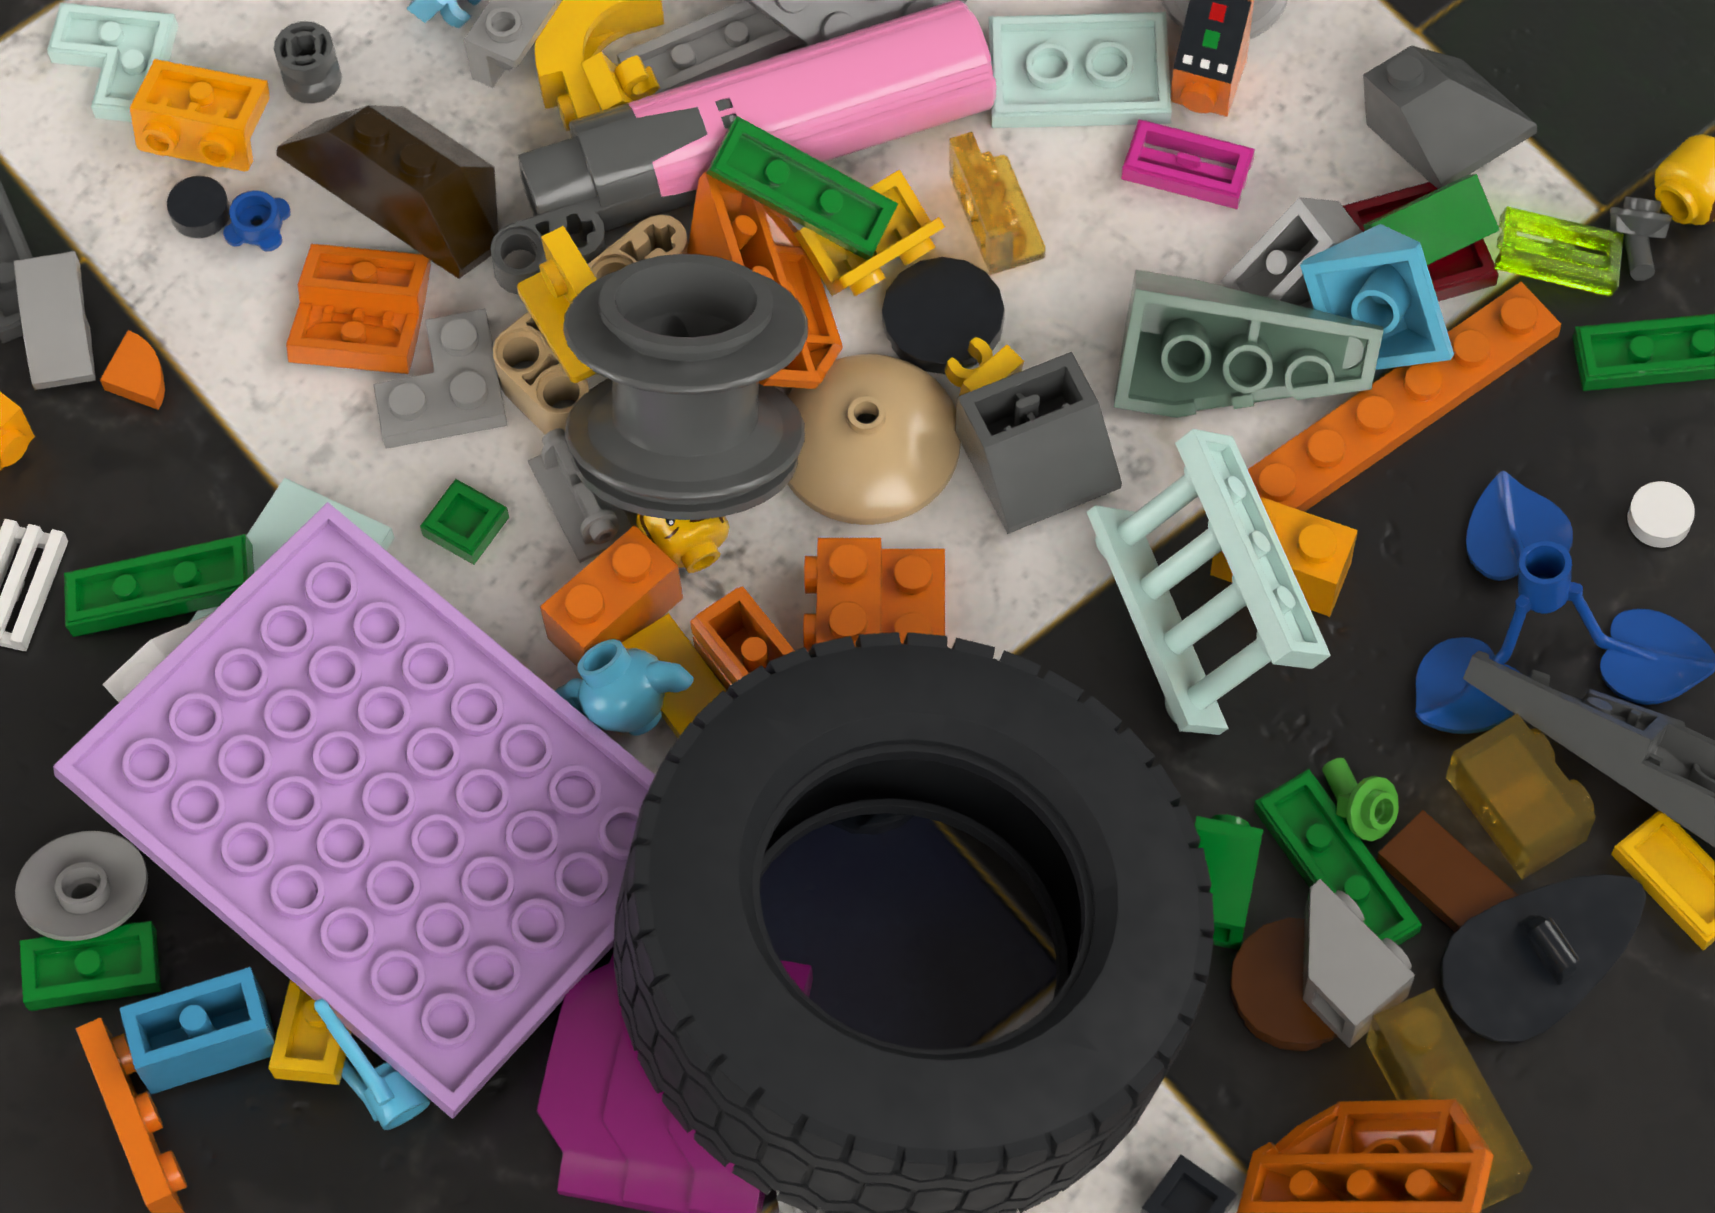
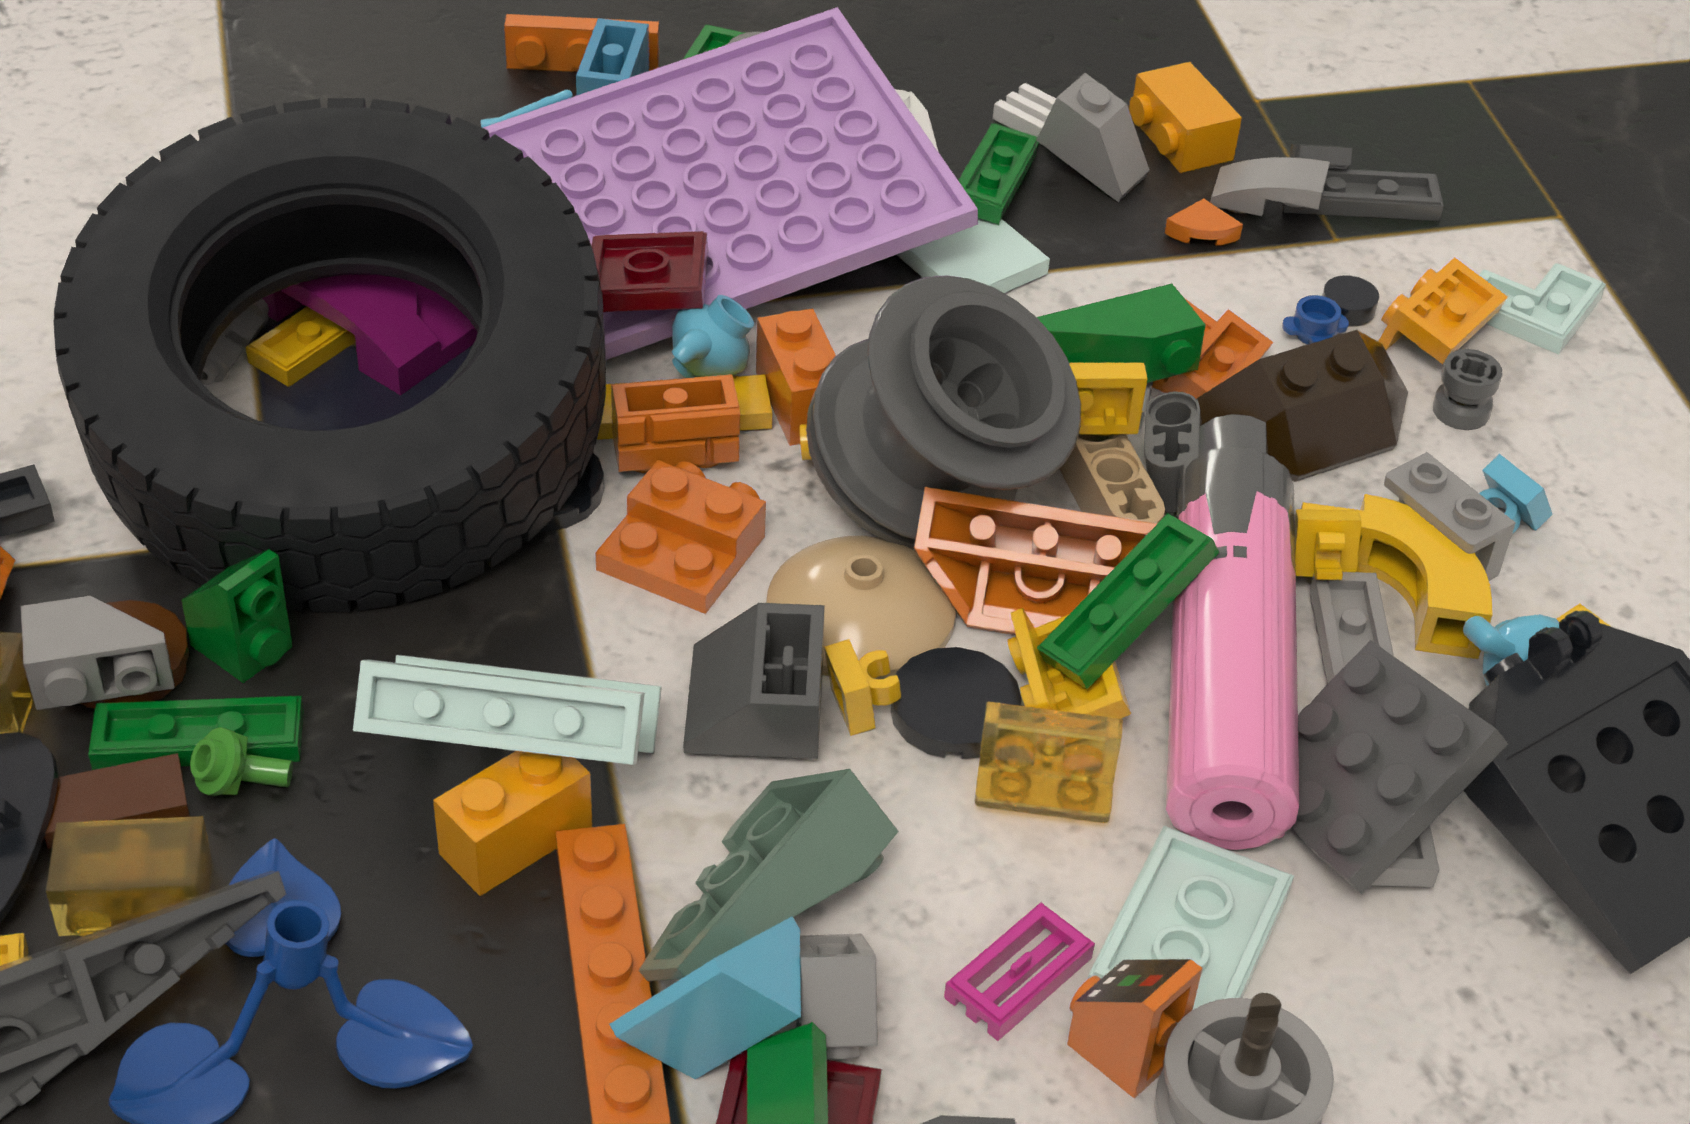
camera: 110 degrees right, 20 degrees down
none -> dark red tile [591,231,708,312]
none -> light grey slope [1037,73,1149,203]
none -> green slope [1037,283,1206,383]

